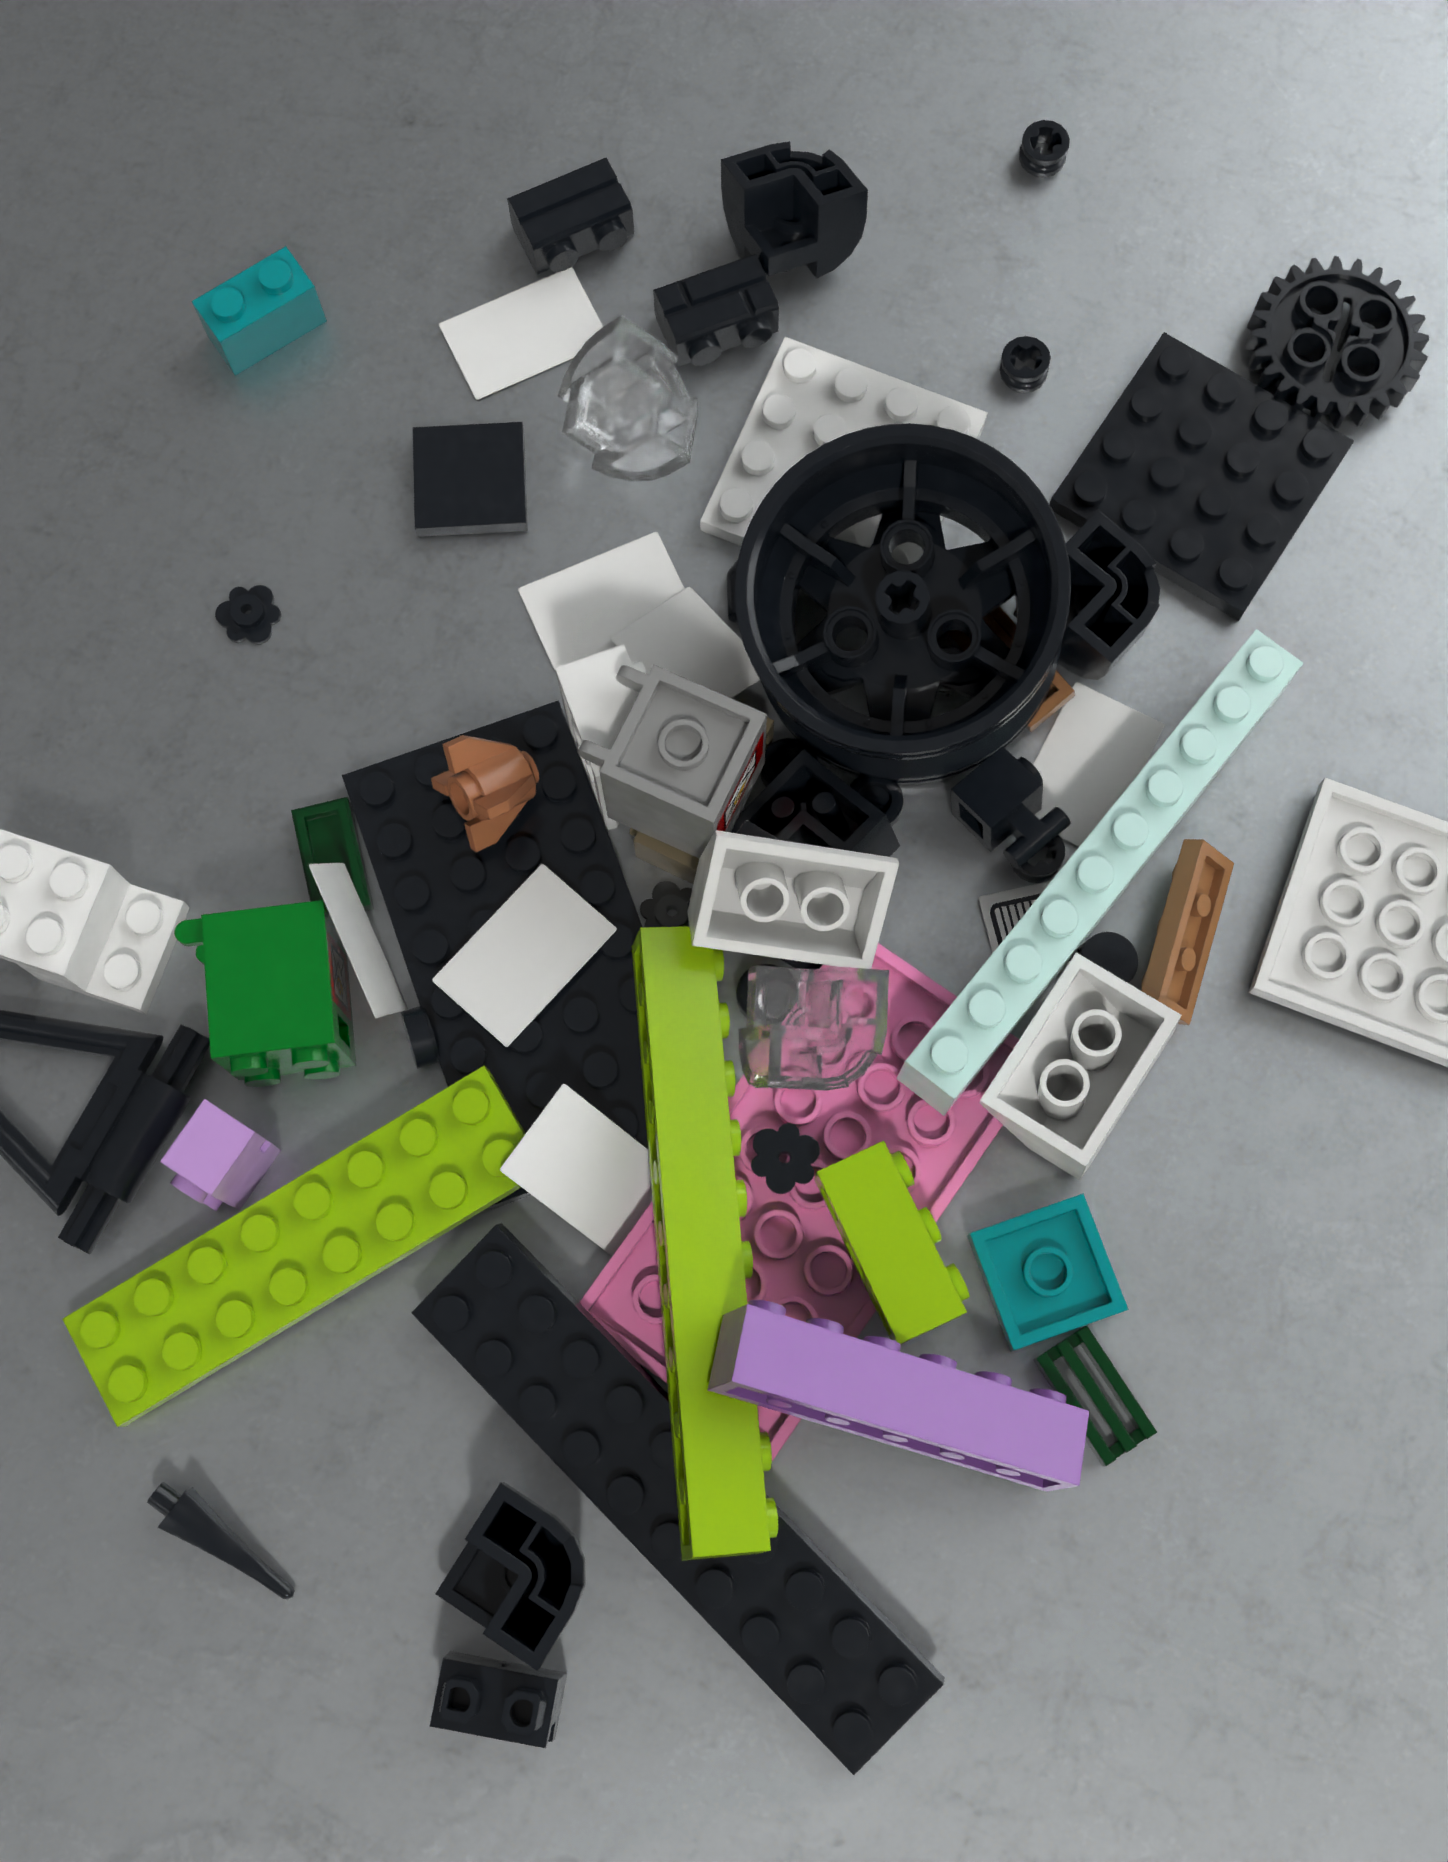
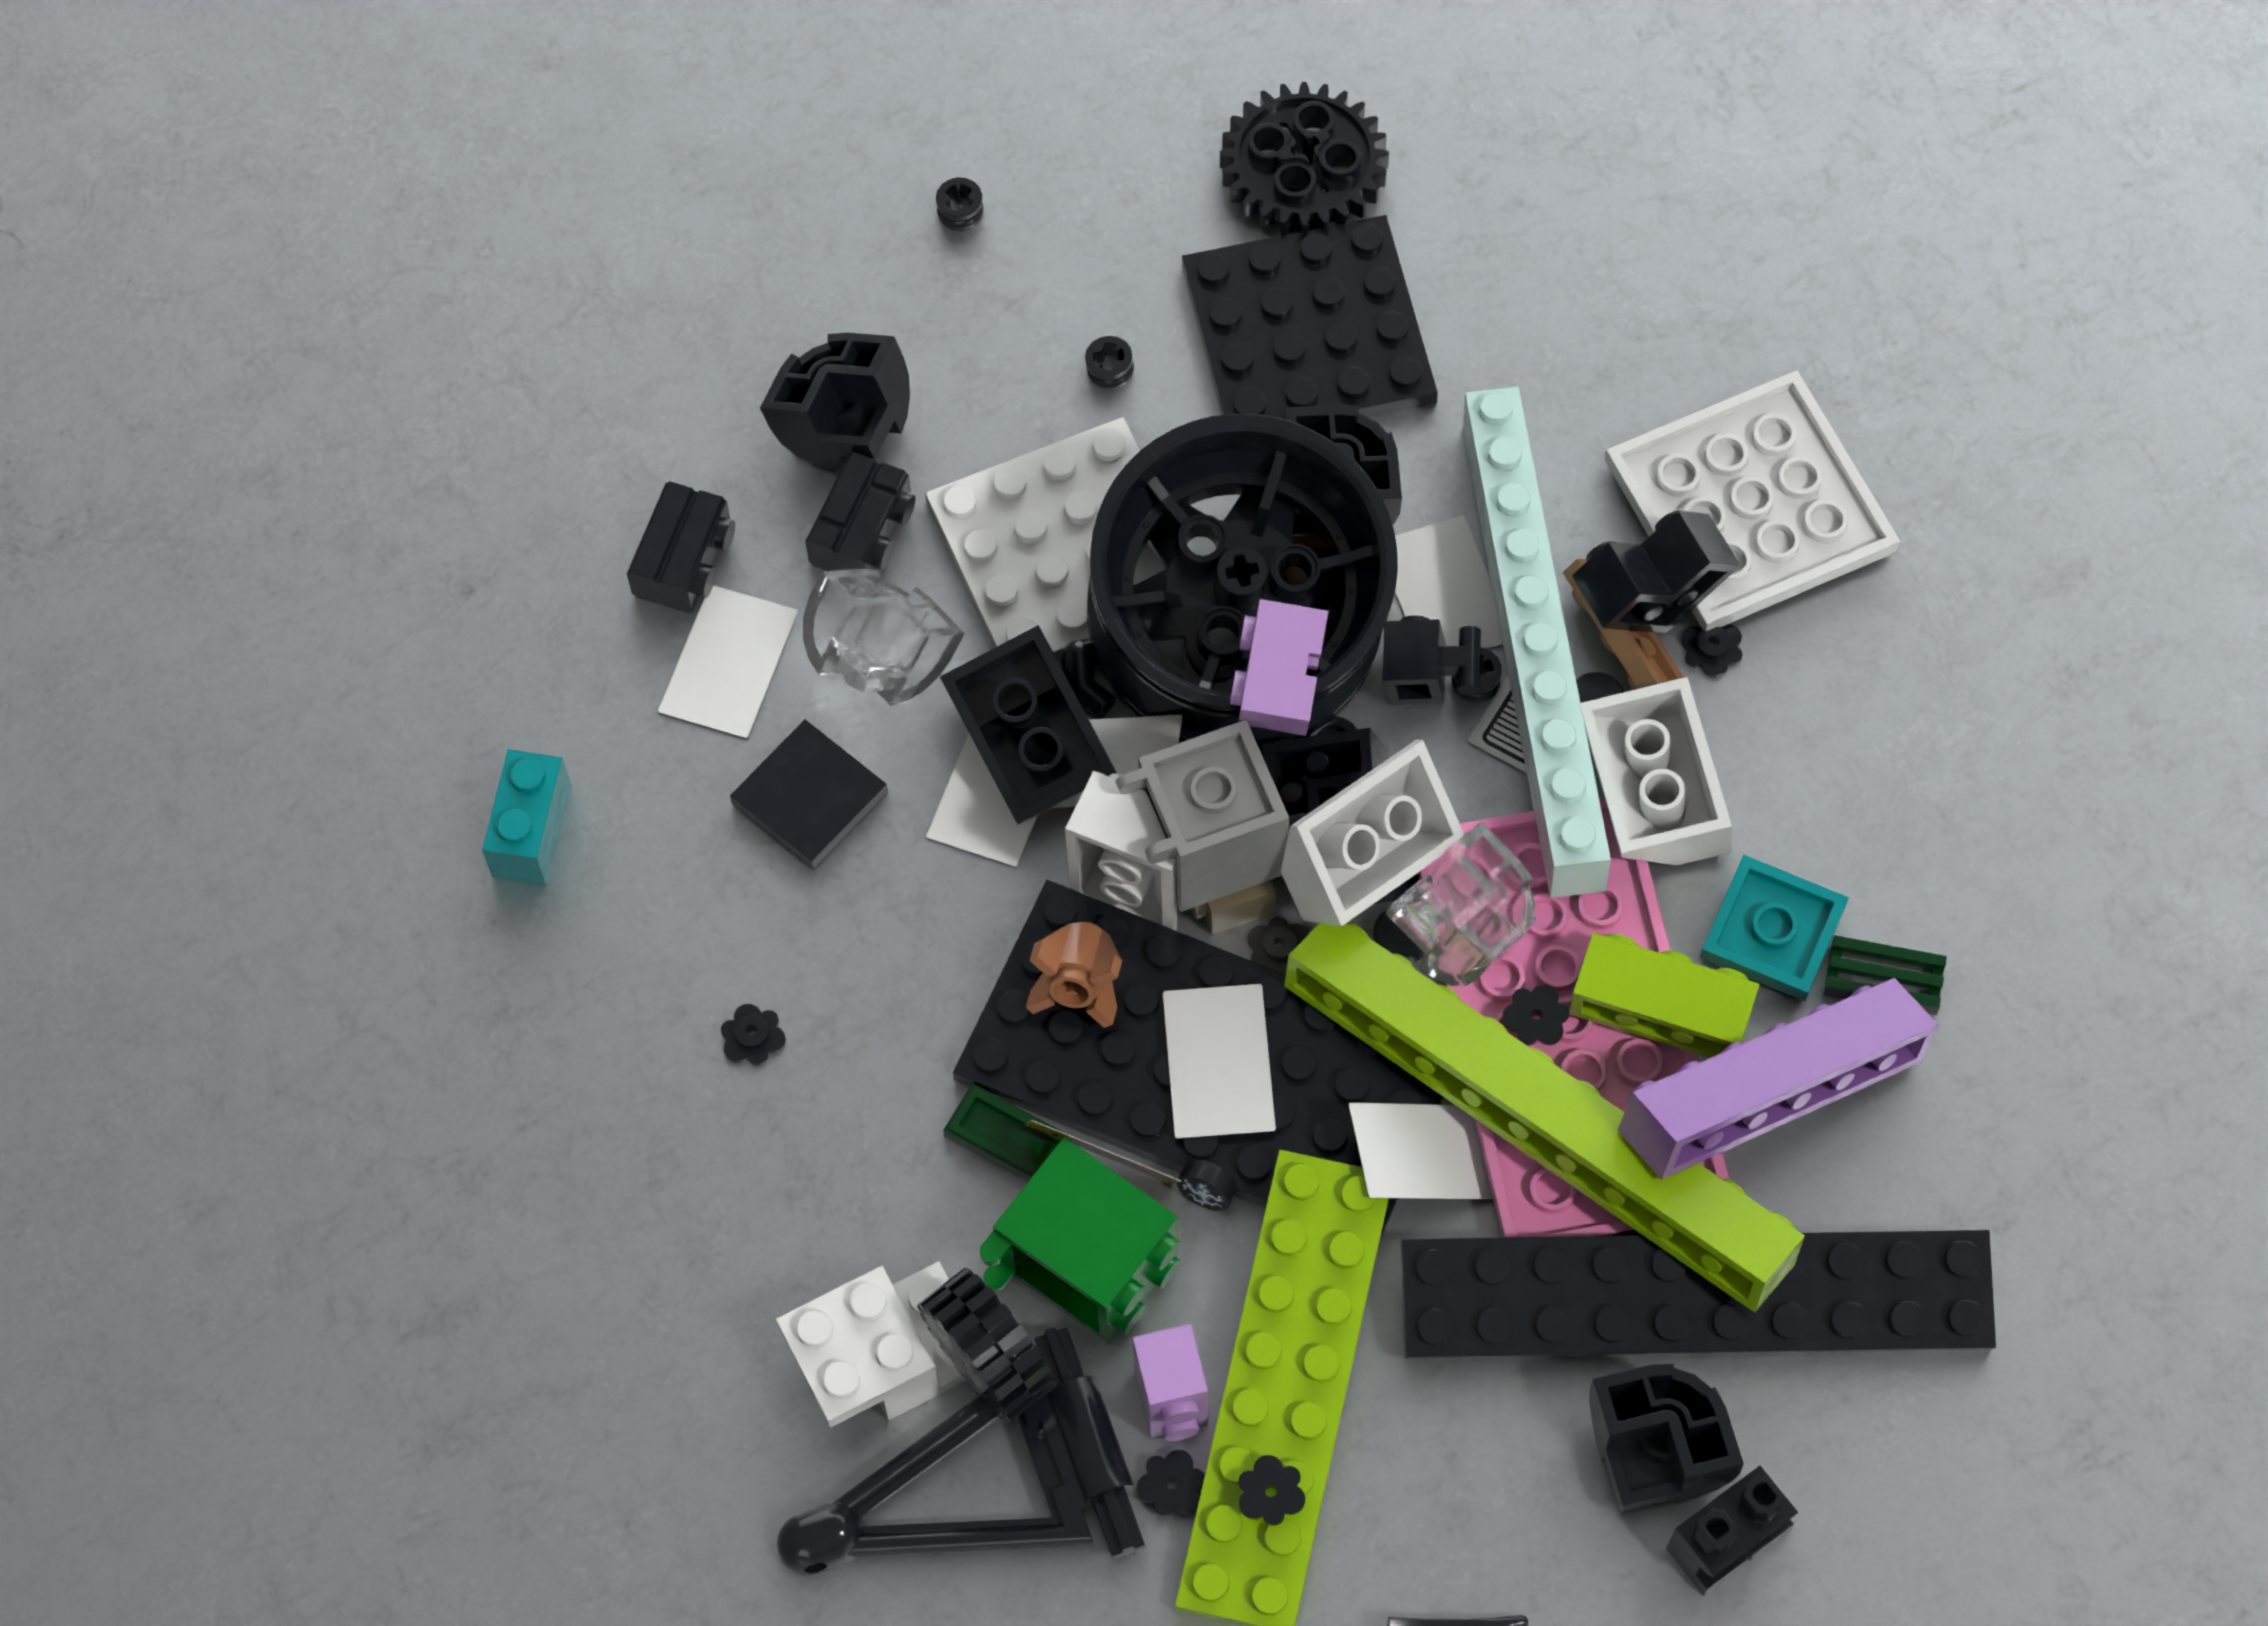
camera: 45 degrees left, 10 degrees down
none -> black wheel [917,1268,1057,1424]
none -> black slope [940,625,1117,825]
none -> black plant [1137,1450,1205,1517]
none -> lavender brick [1230,599,1328,736]
none -> black plant [1238,1455,1305,1526]
none -> black brick [1572,510,1741,633]
none -> black plant [1681,624,1743,678]

